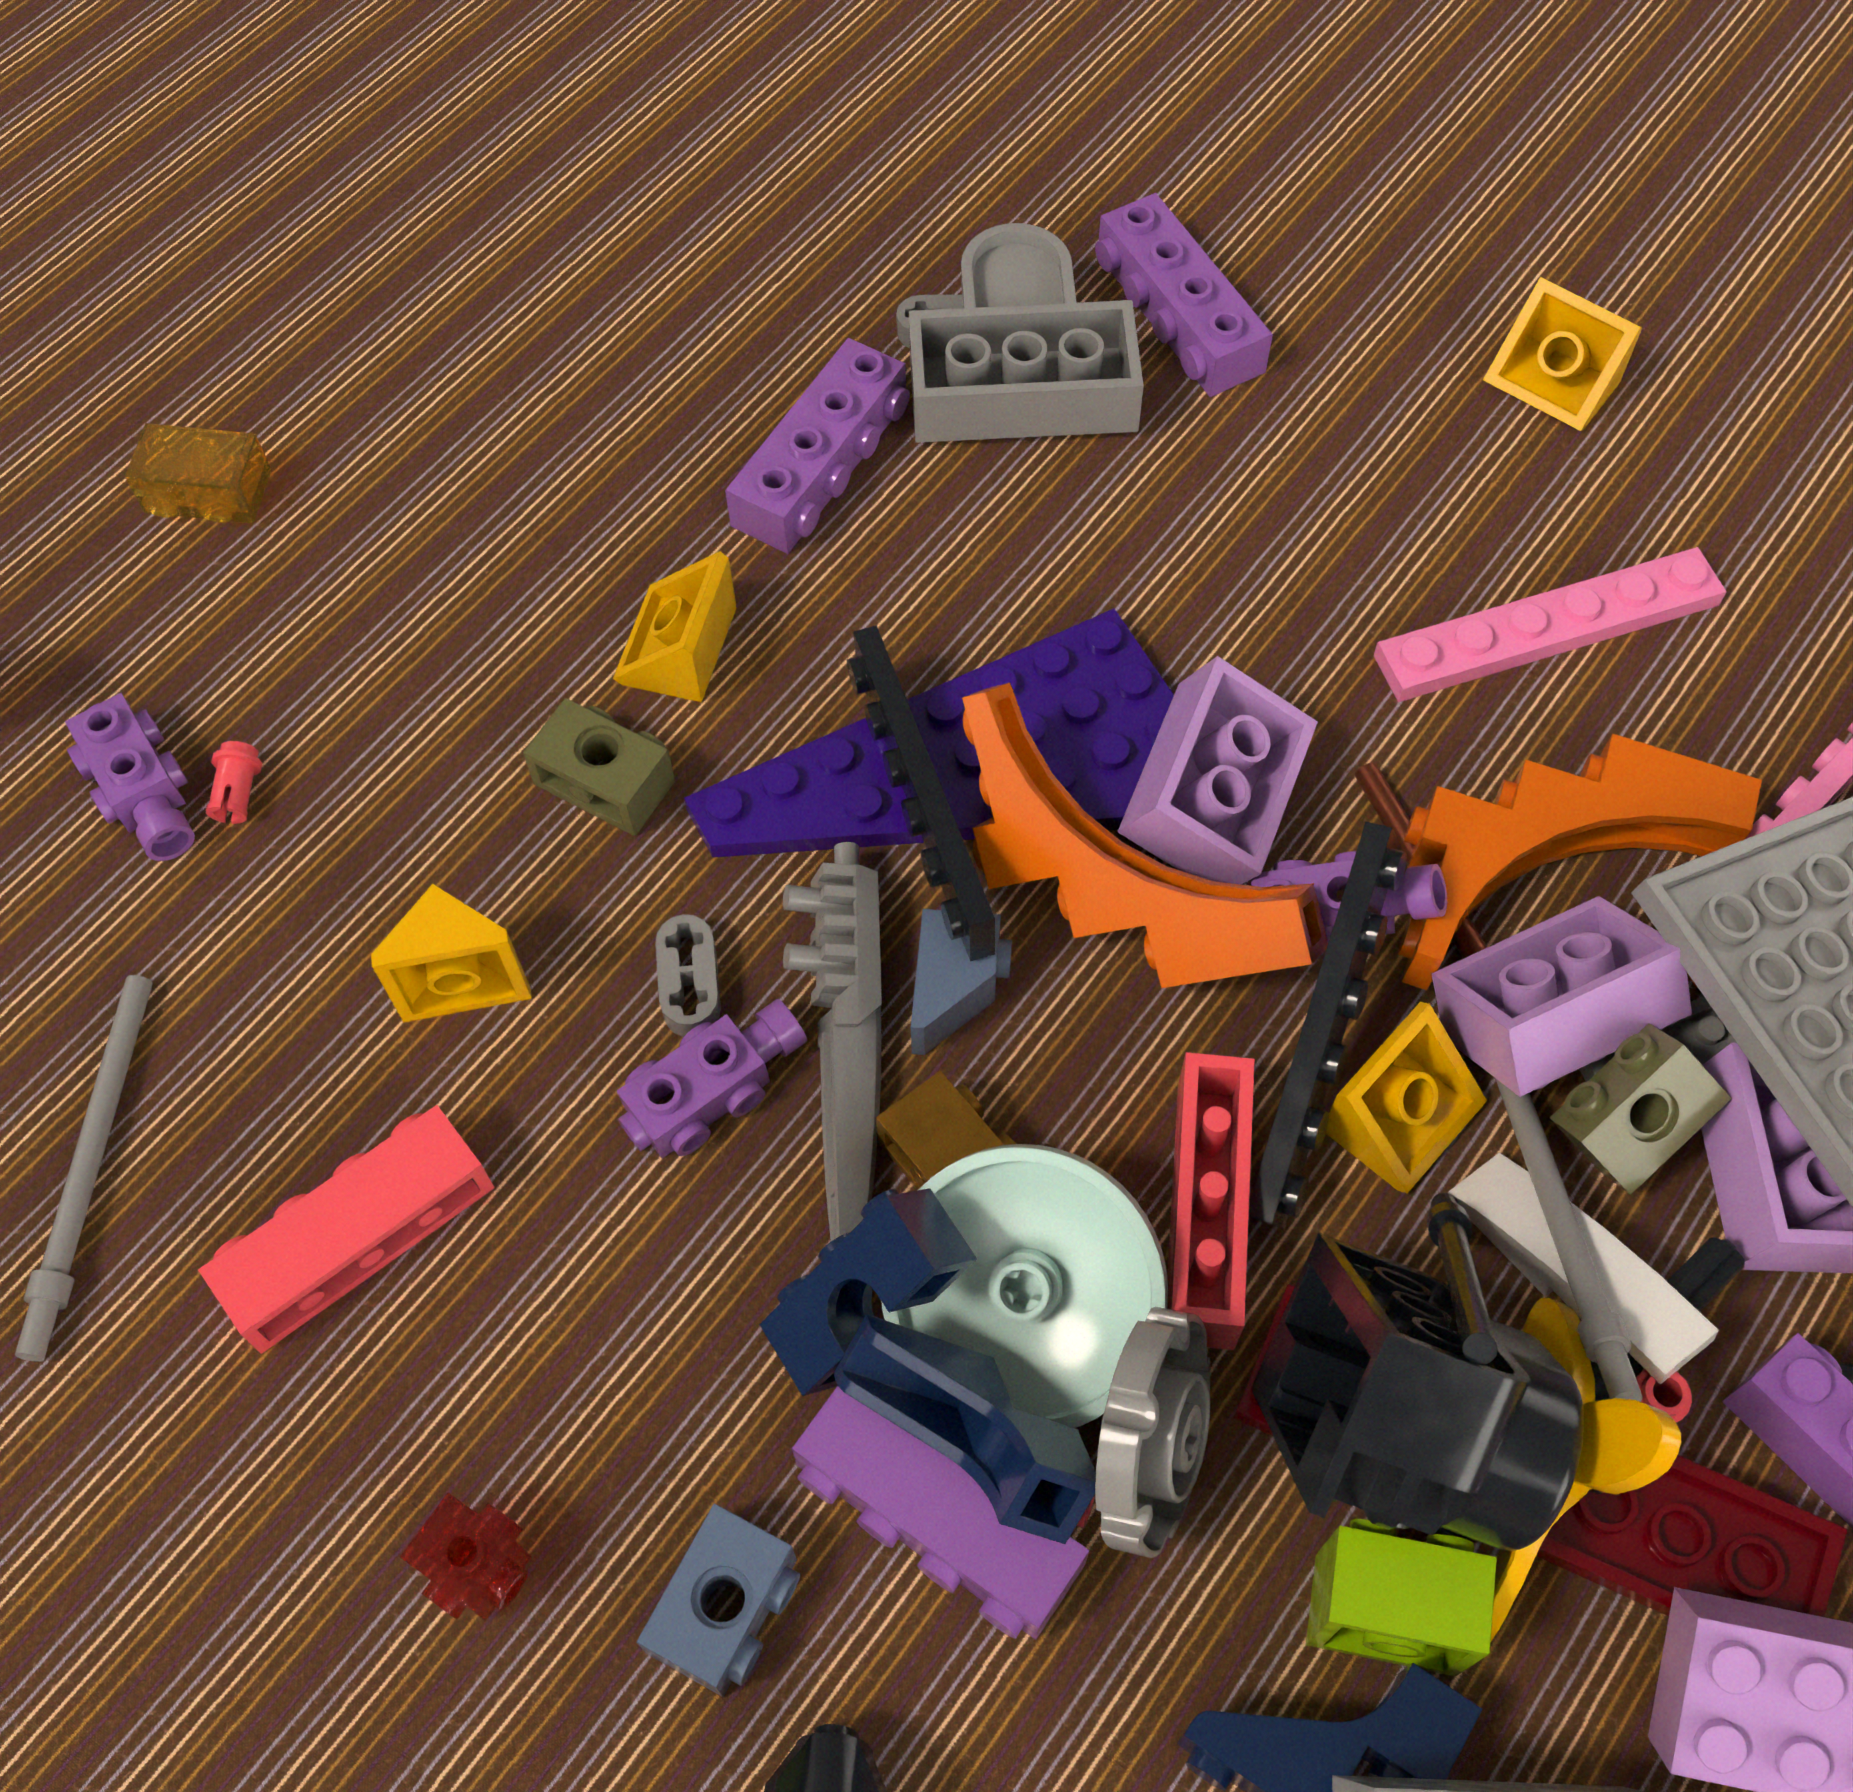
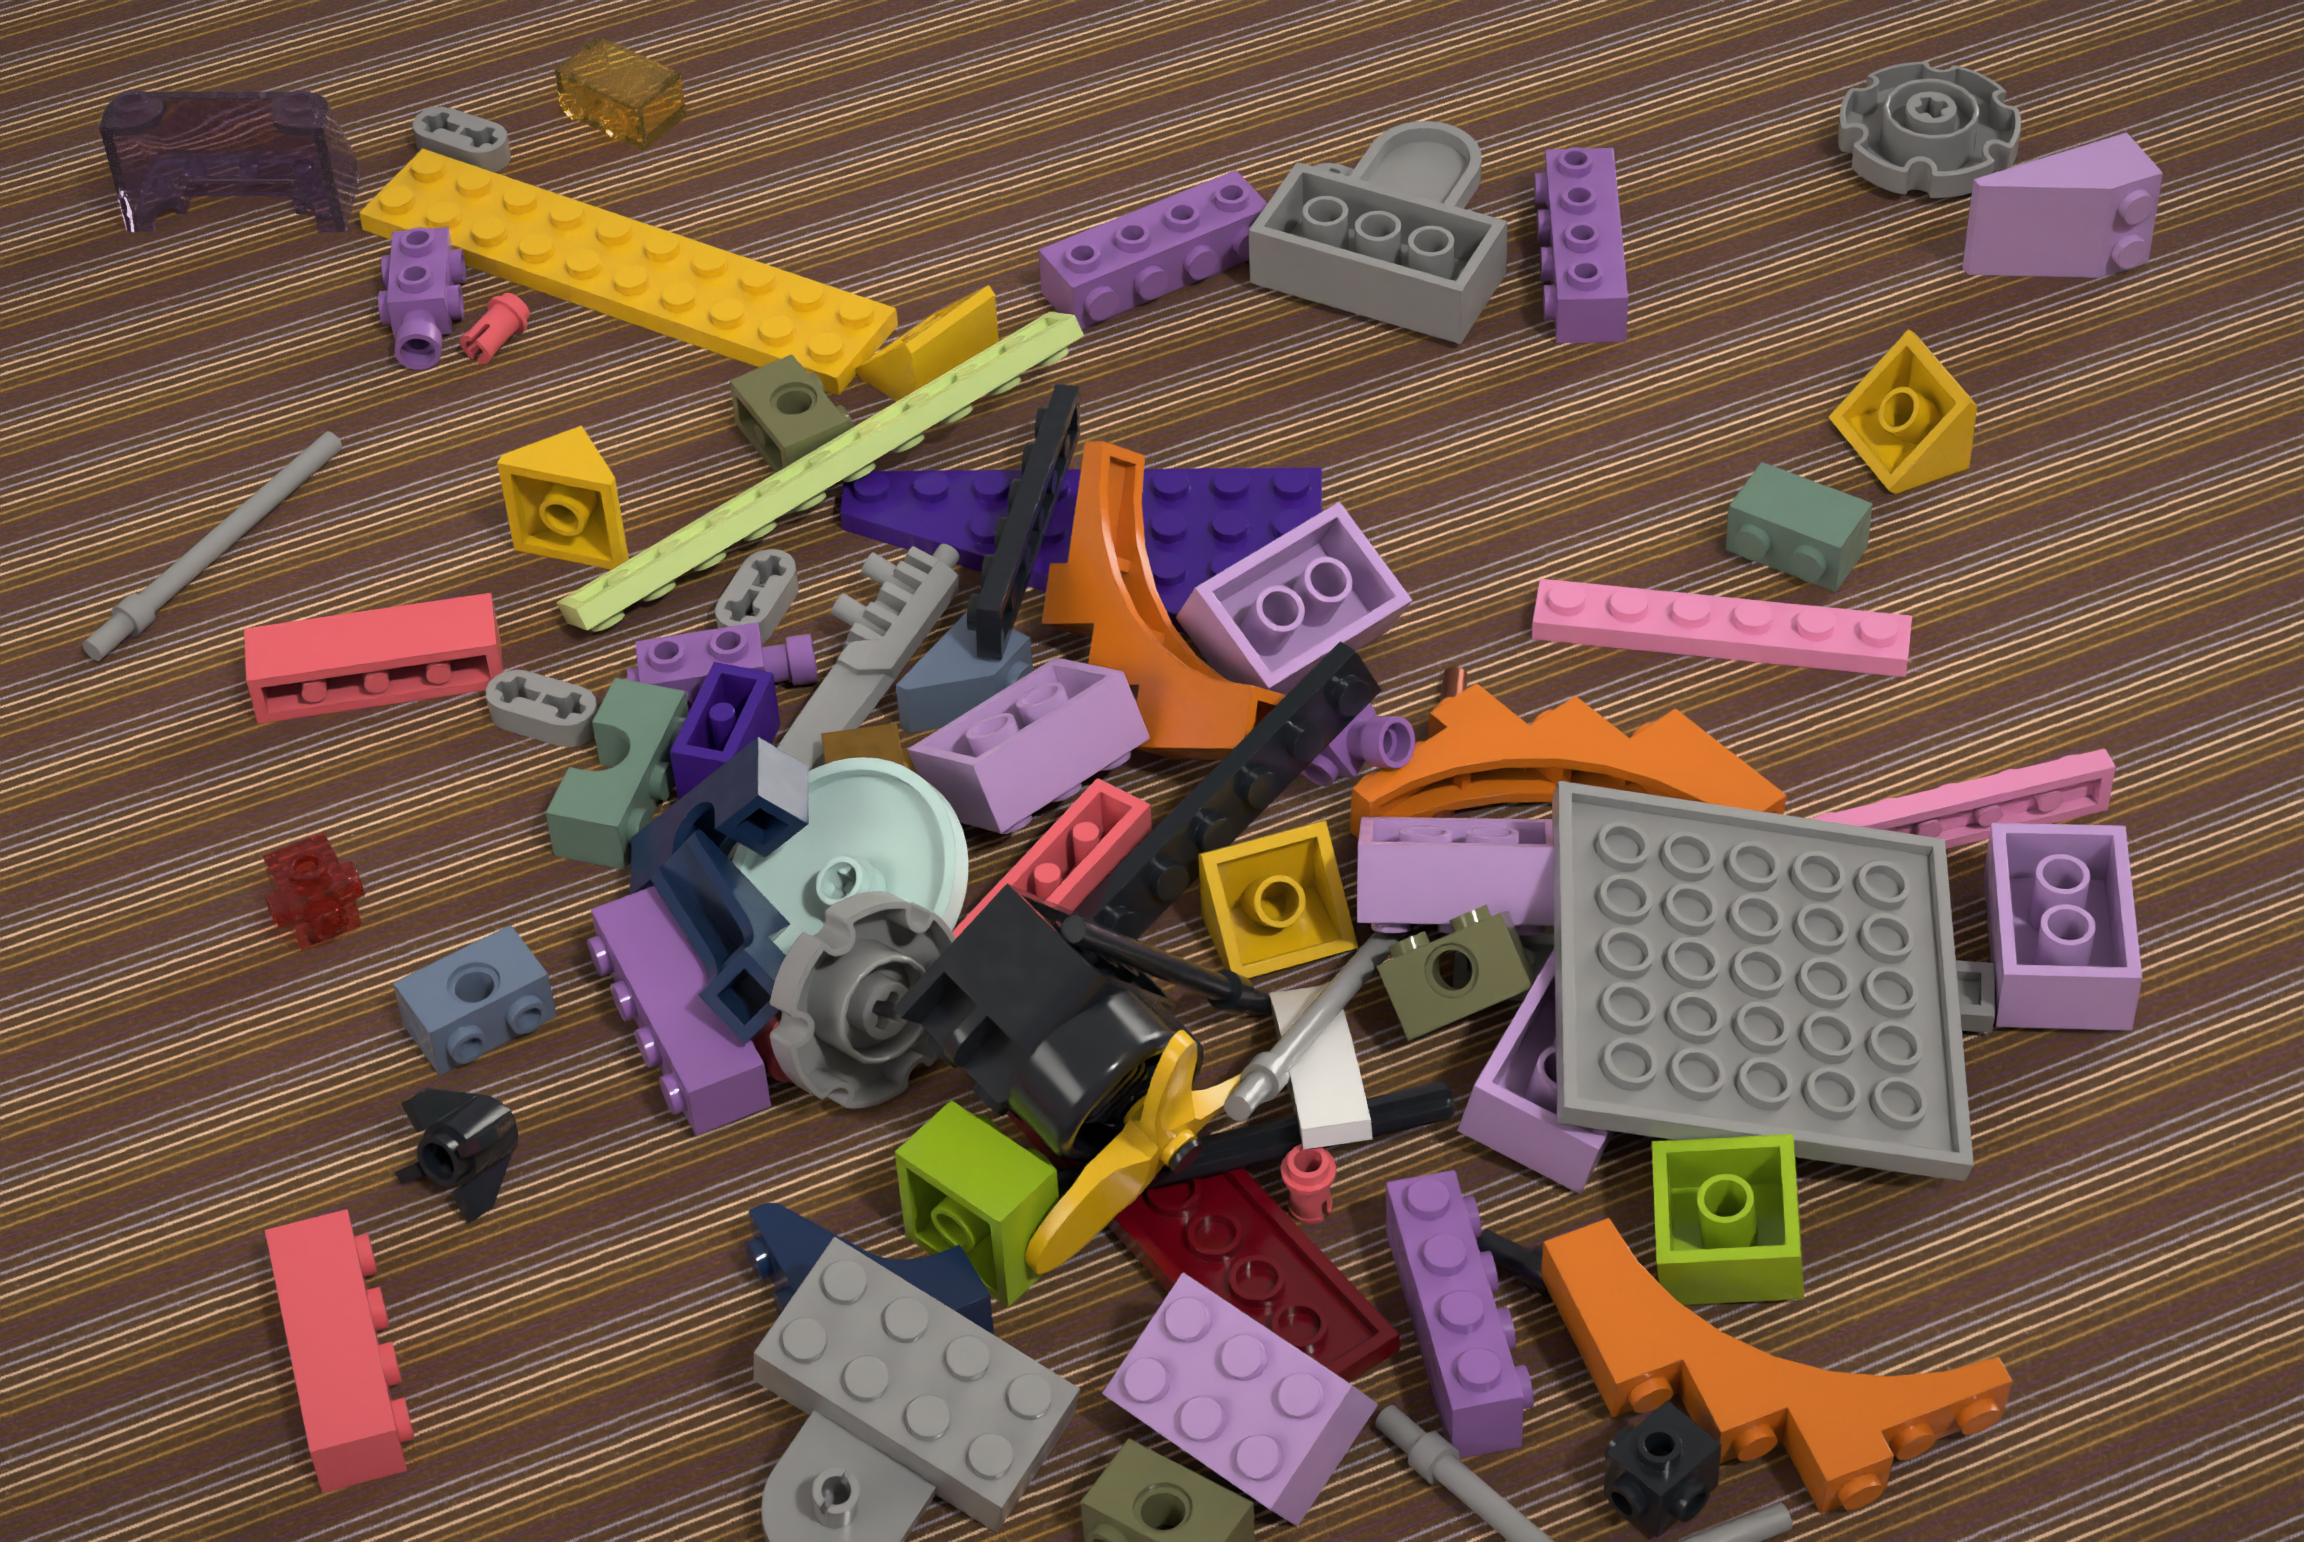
camera: 30 degrees right, 15 degrees down
none -> yellow plate [359,148,898,395]
none -> light grey beam [413,107,511,173]
none -> light grey beam [485,670,598,747]
none -> sand green arch [546,678,689,870]
none -> yellowish green plate [556,312,1084,632]
none -> dark purple brick [670,662,781,800]
none -> lavender brick [907,657,1150,834]
none -> sand green brick [1725,462,1873,592]
none -> light grey piece [1838,62,2021,198]
none -> lavender slope [1962,132,2163,278]

